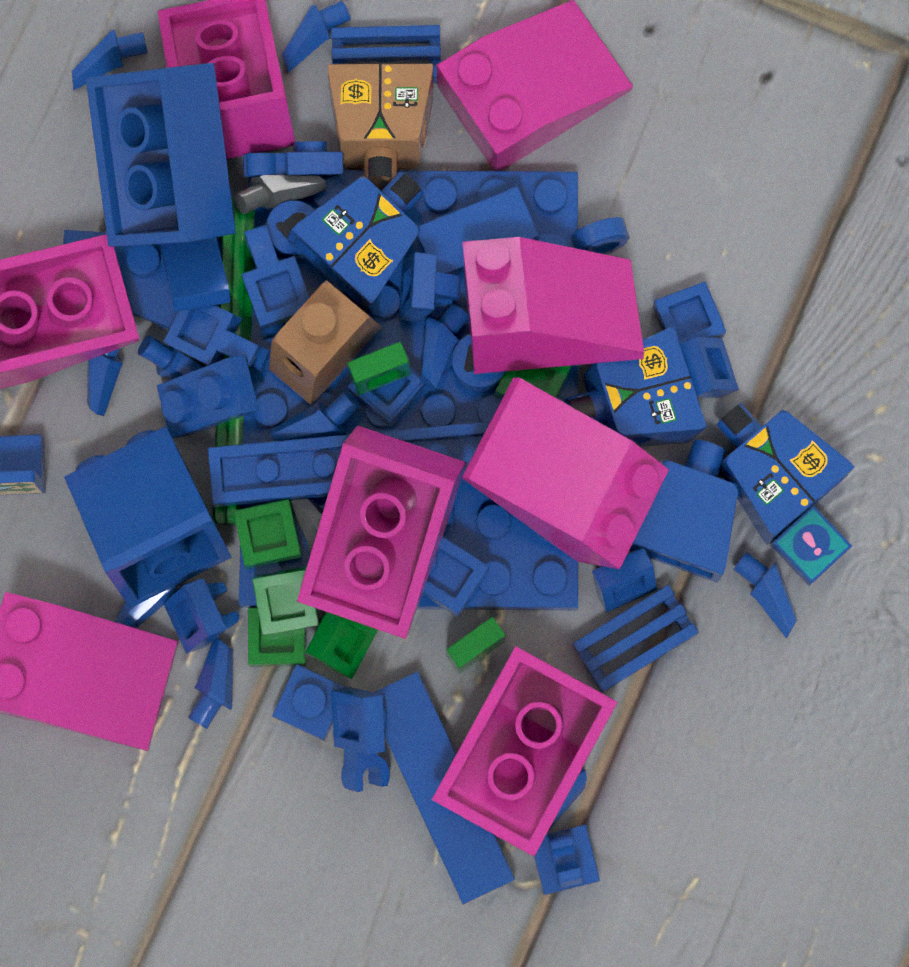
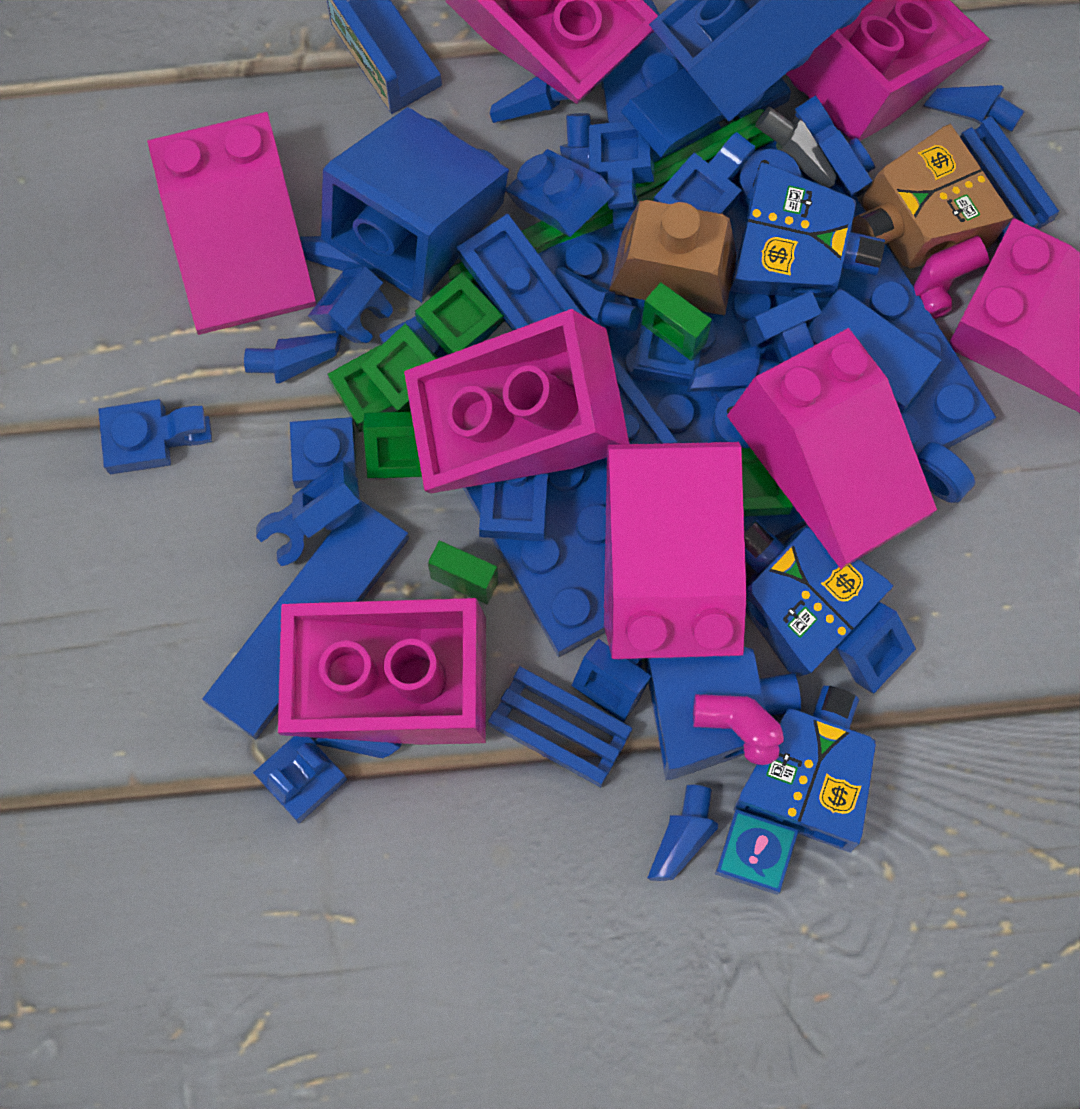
camera: 60 degrees right, 5 degrees down
blue tile [653,281,726,343] -> none
none -> blue plate [98,399,213,475]
none -> dark pink arm [693,694,784,765]
none -> dark pink arm [913,235,990,319]

